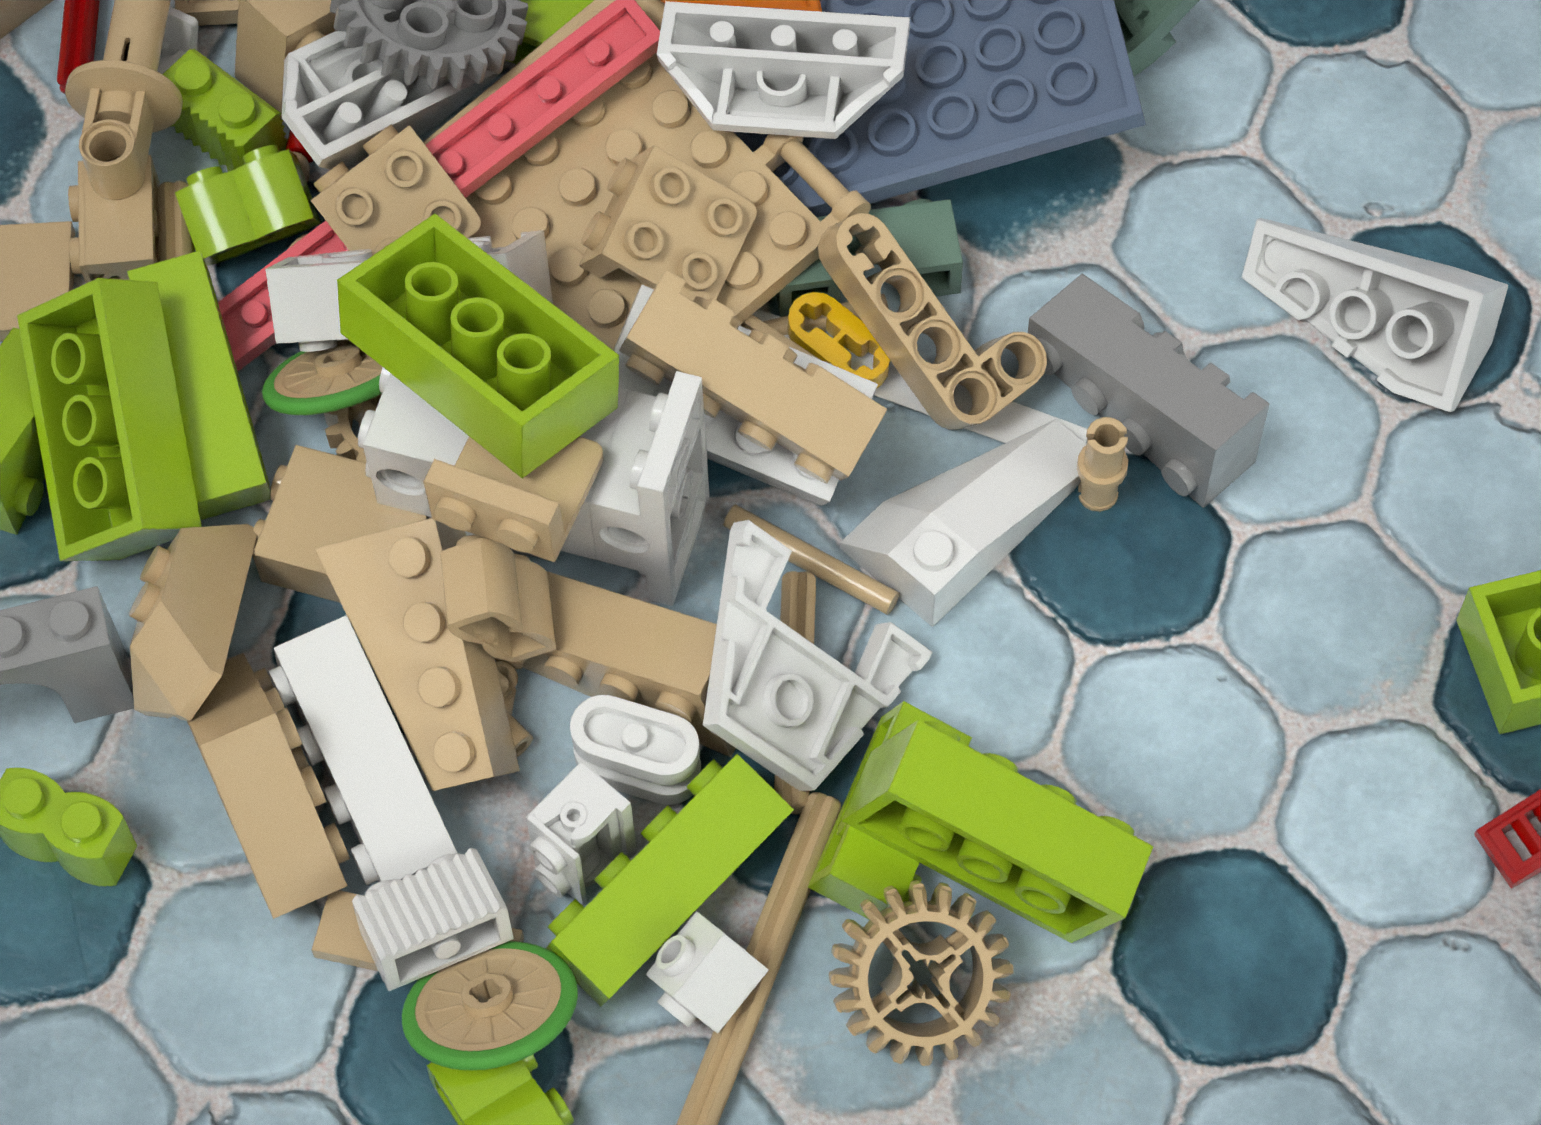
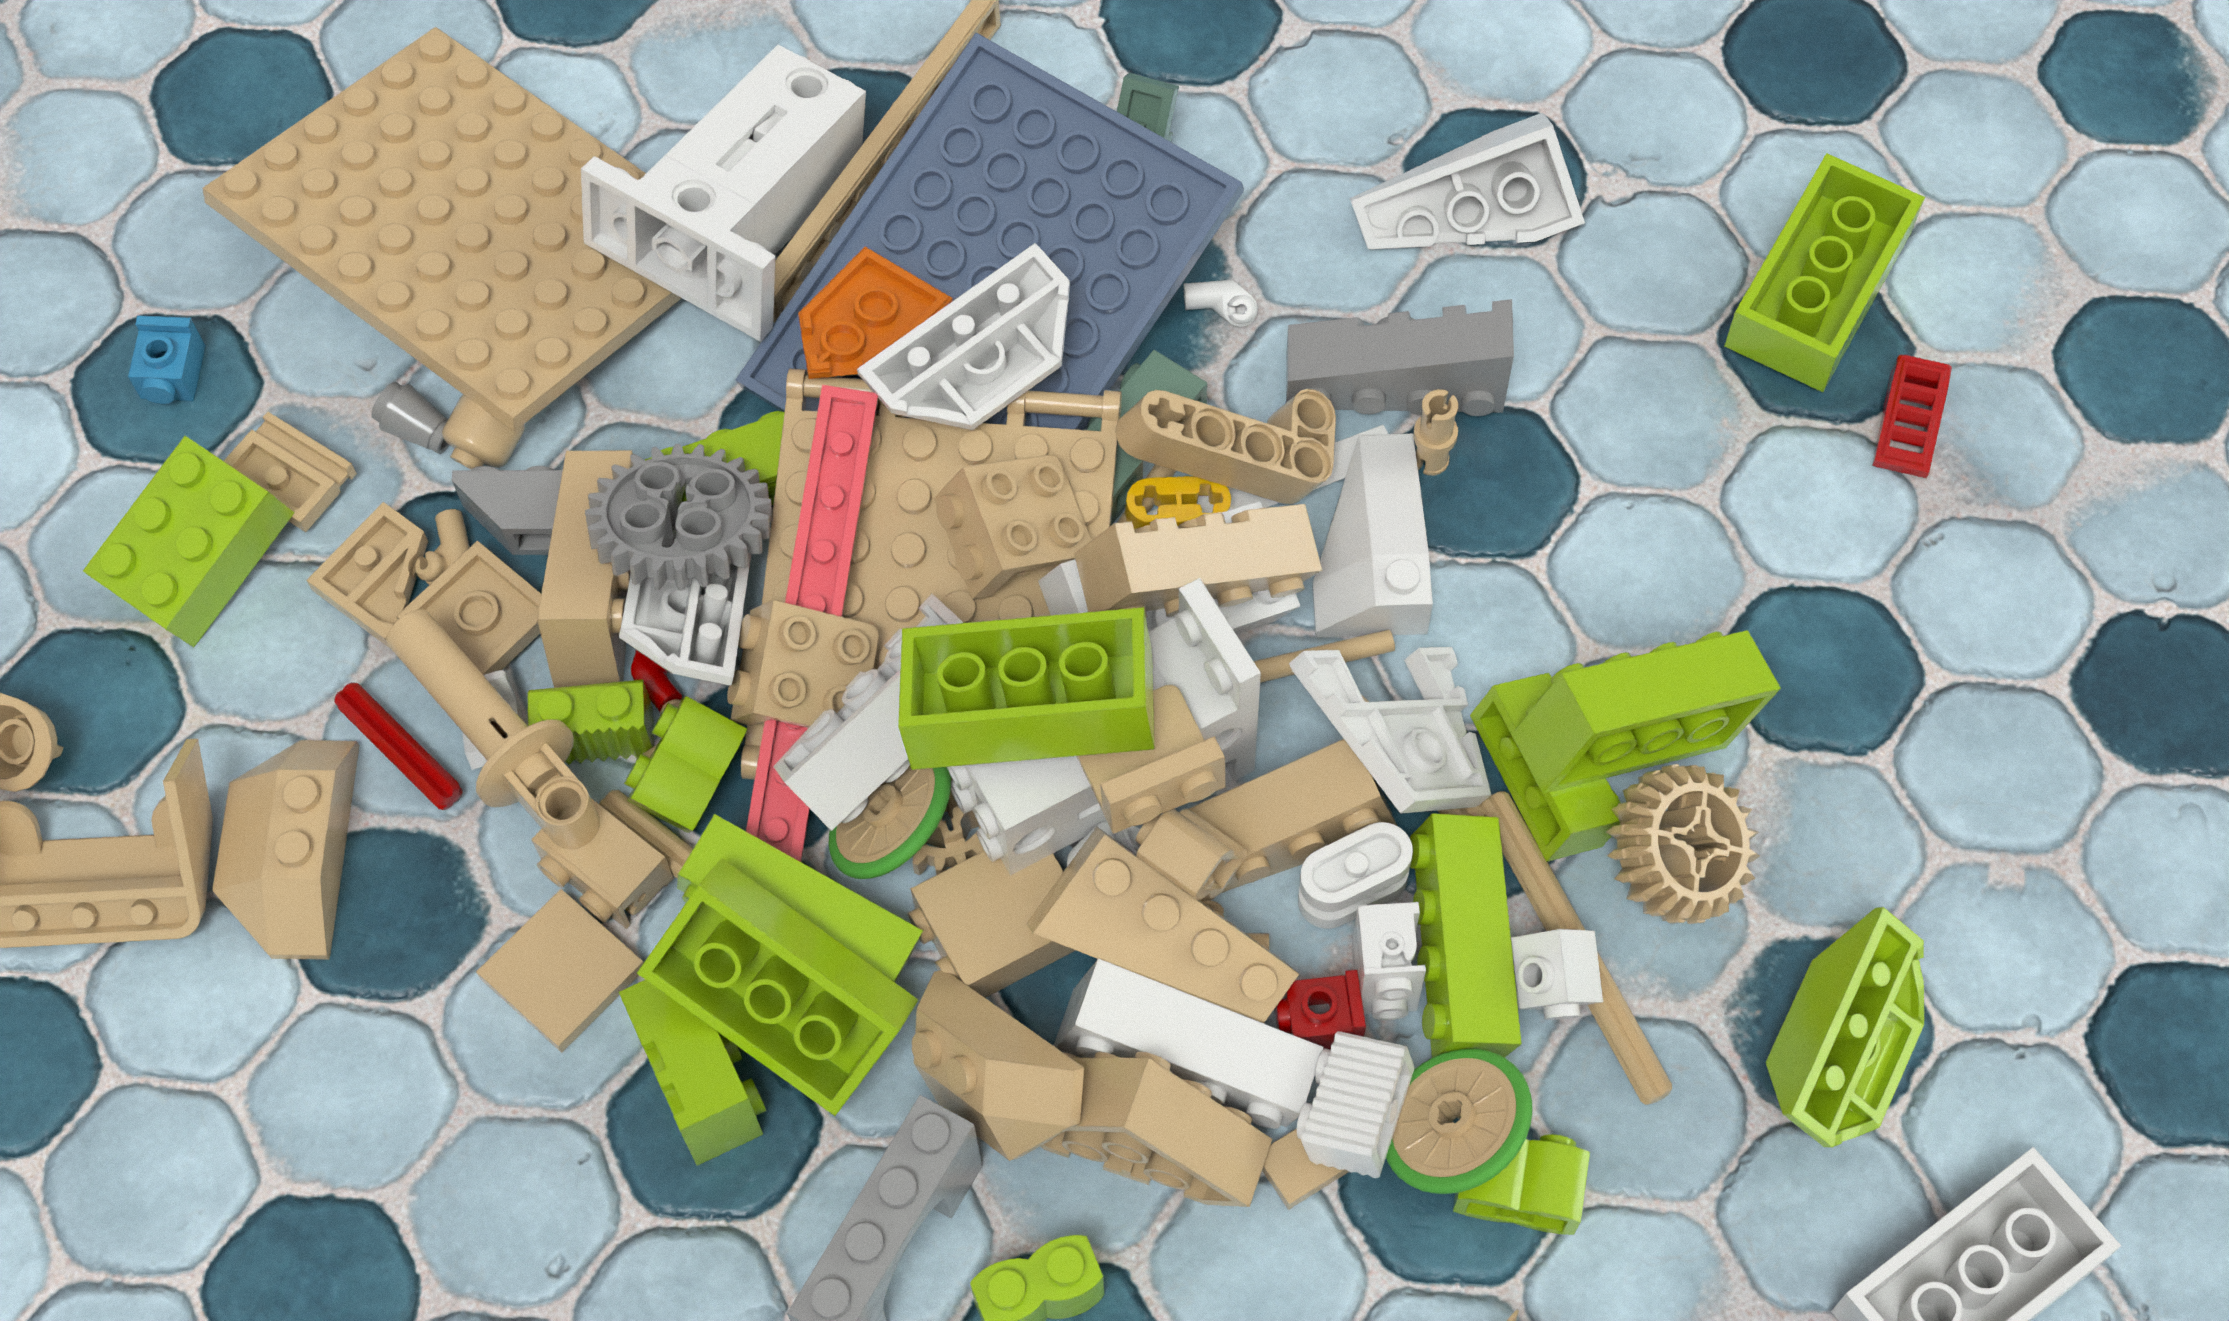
camera: 45 degrees left, 0 degrees up
none -> white arm [1183,280,1258,327]
none -> red brick [1275,970,1366,1049]

